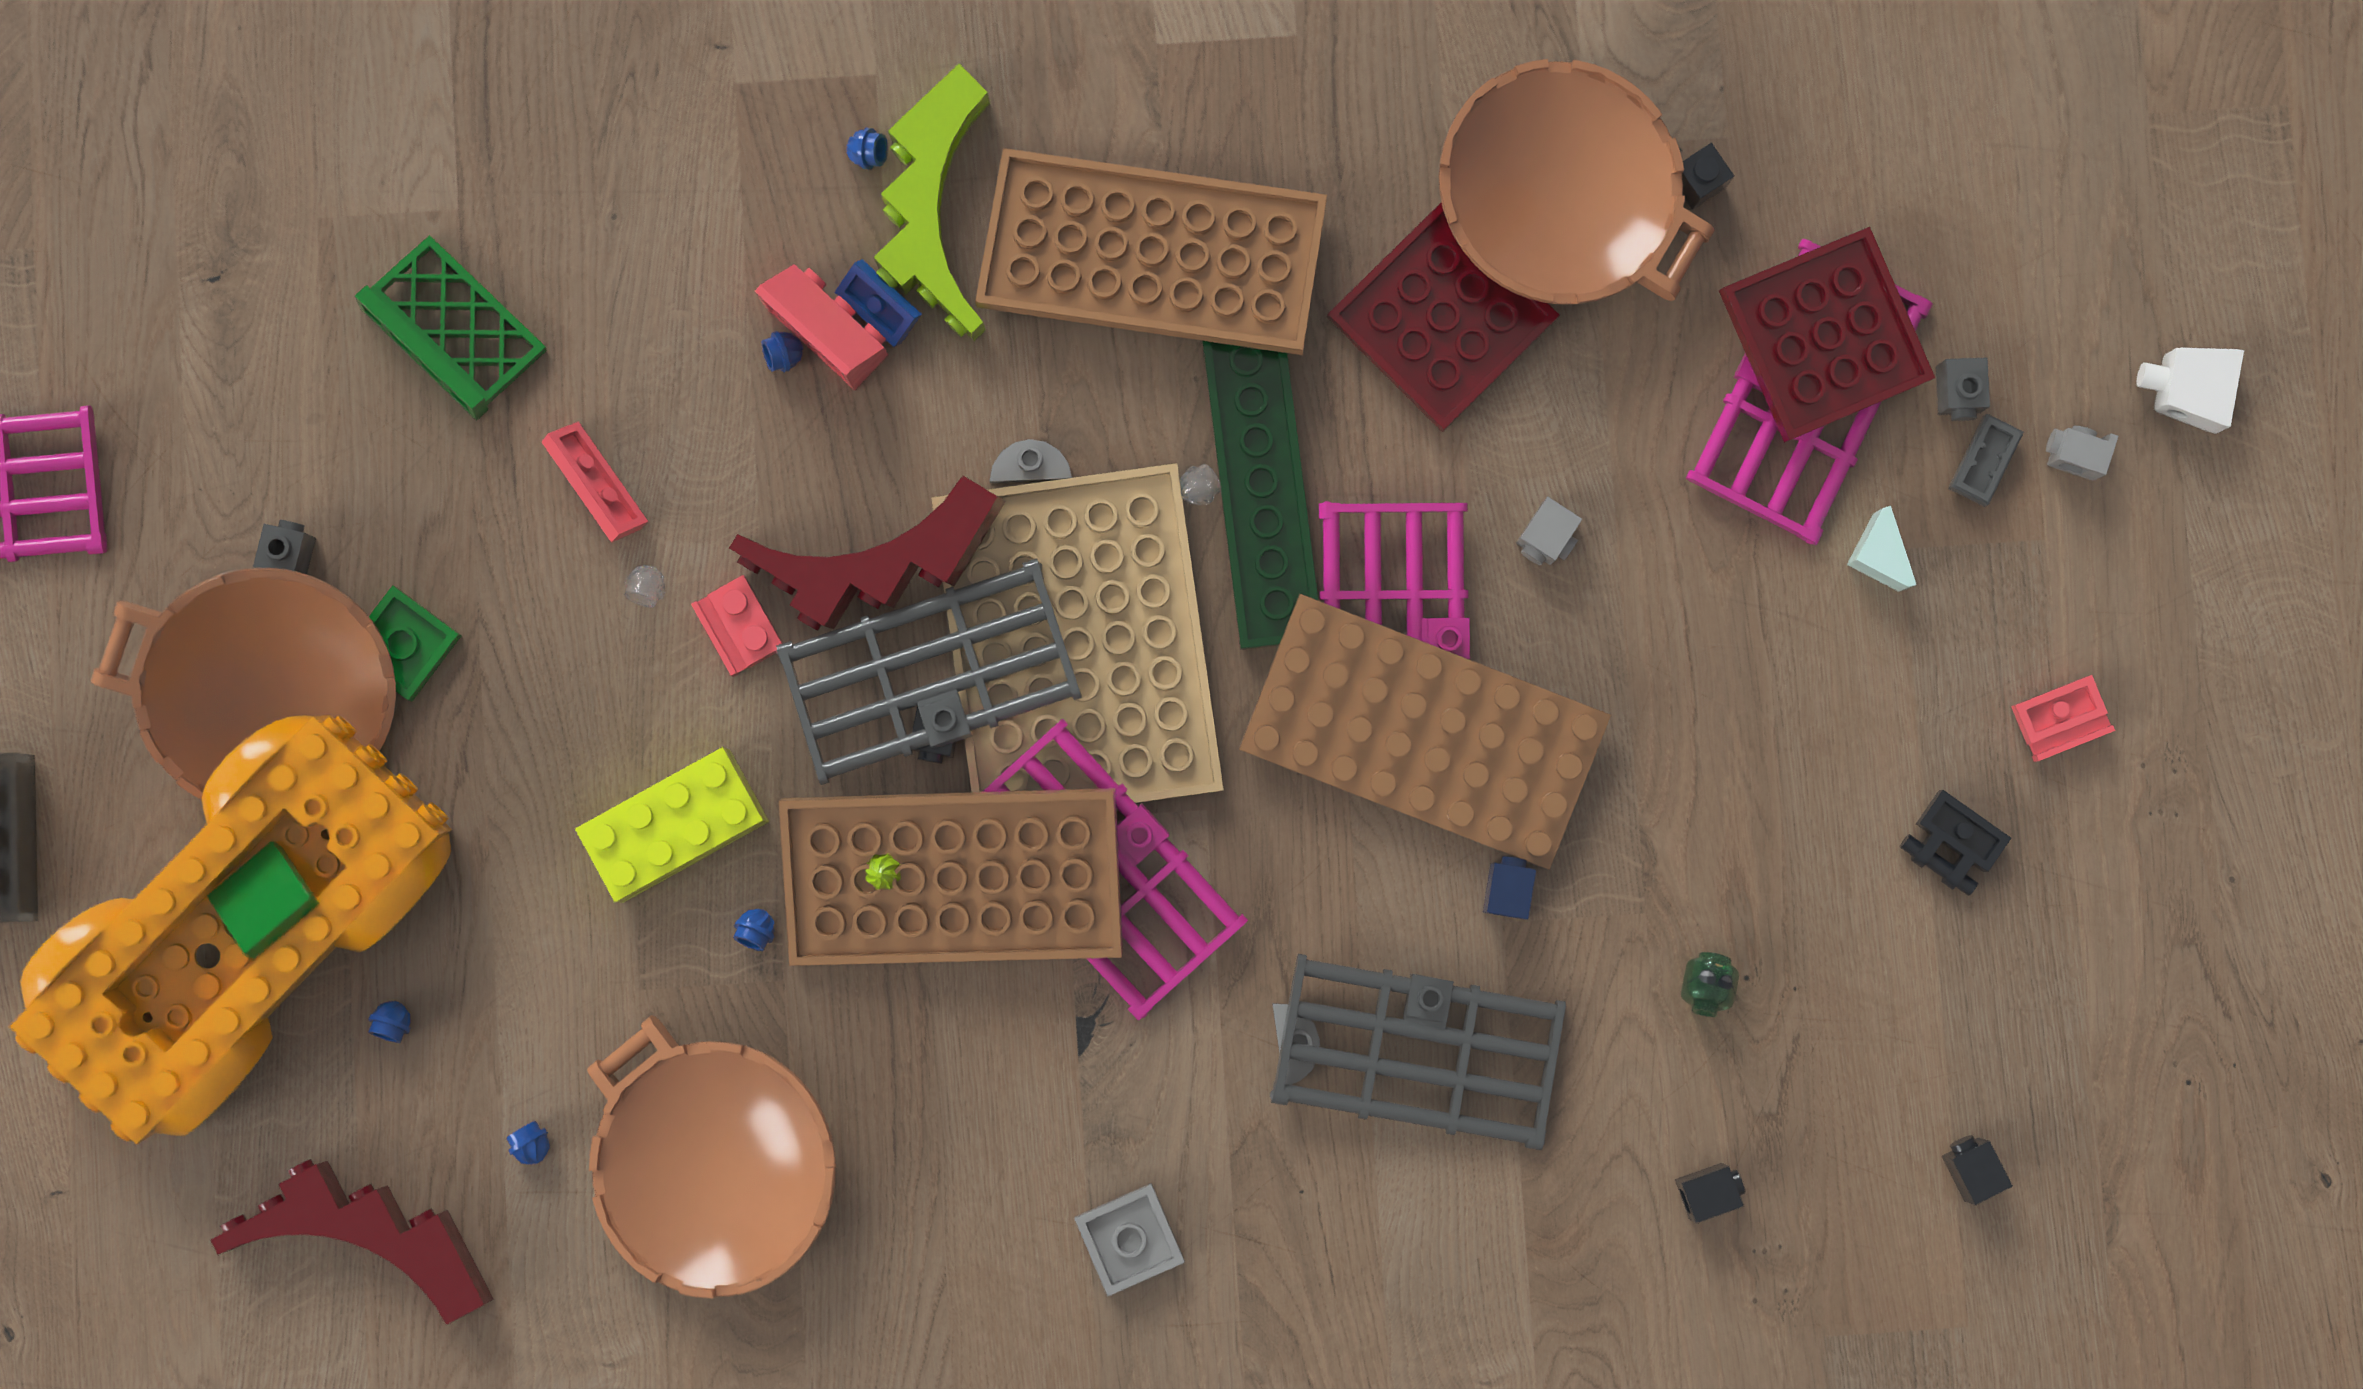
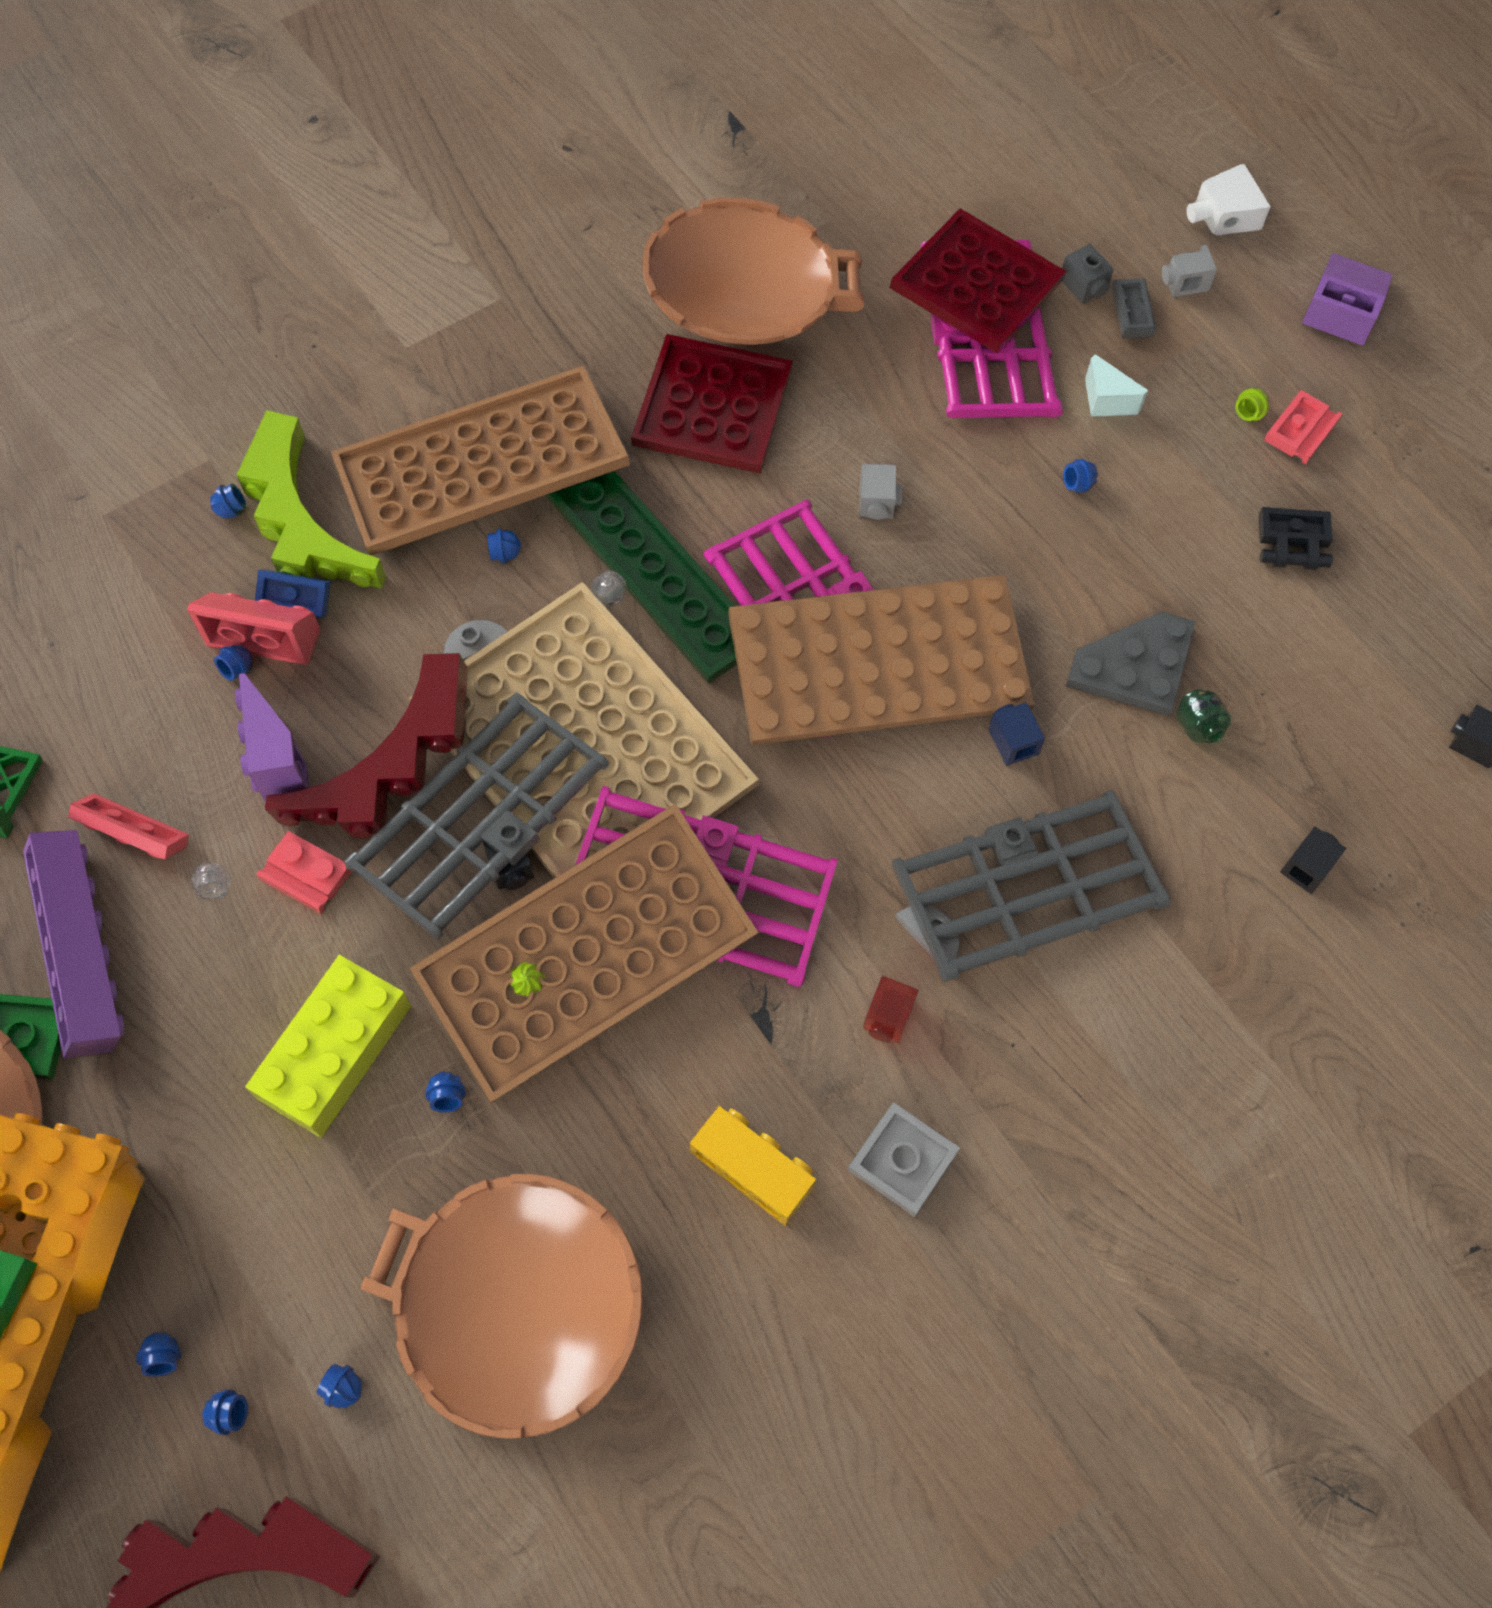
camera: 30 degrees left, 20 degrees down
black brick [1682,142,1735,210] -> none
none -> medium lavender brick [23,830,124,1059]
none -> blue plate [202,1389,248,1435]
none -> medium lavender slope [235,673,309,803]
none -> blue plate [488,528,521,563]
none -> yellow brick [689,1106,816,1226]
none -> clear red brick [863,976,919,1043]
none -> blue plate [1063,459,1098,493]
none -> dark grey plate [1066,612,1195,716]
none -> lime plate [1235,388,1270,421]
none -> medium lavender slope [1302,253,1393,346]

